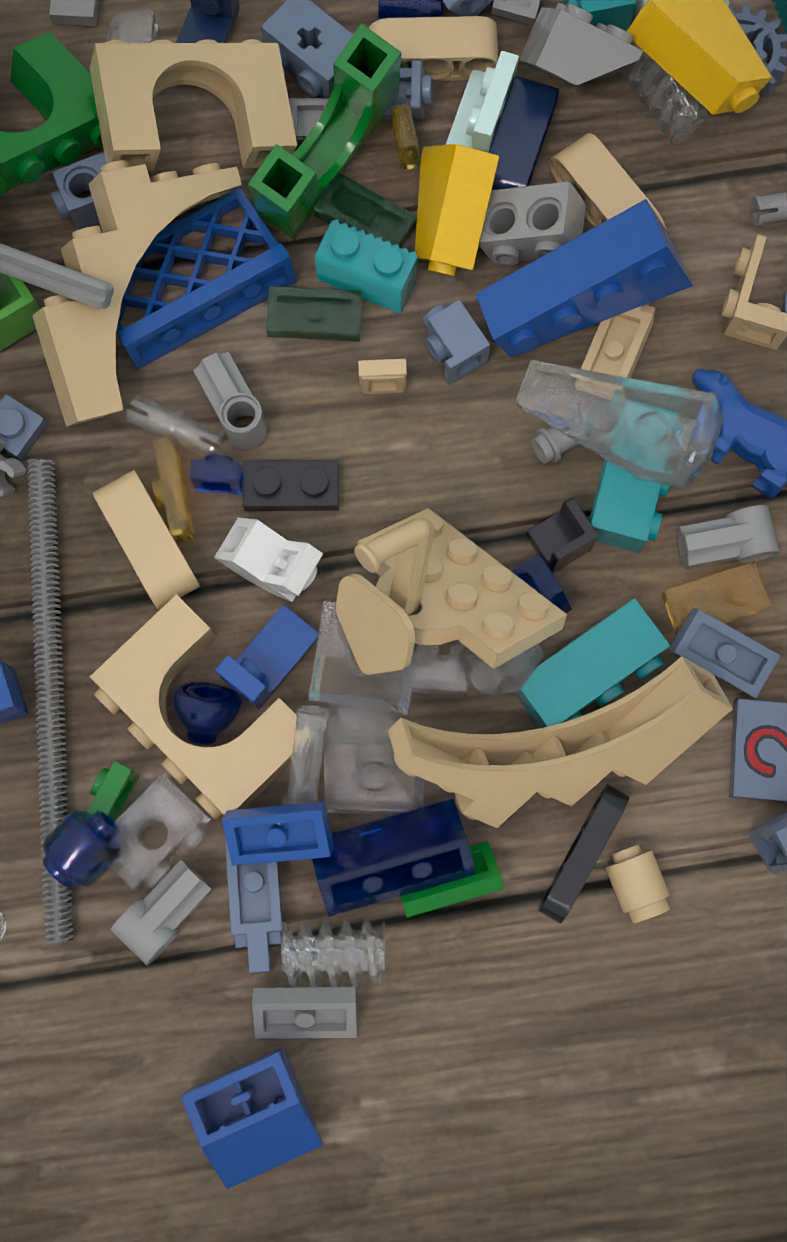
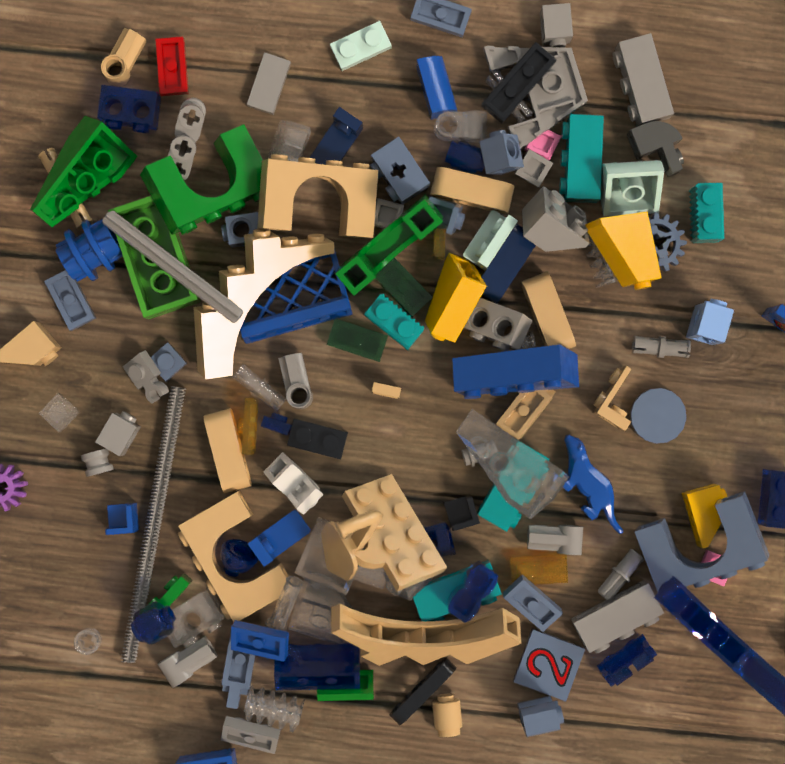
camera: 10 degrees right, 10 degrees up
sand blue brick [422,299,490,385] -> none
none -> clear blue brick [447,560,498,623]

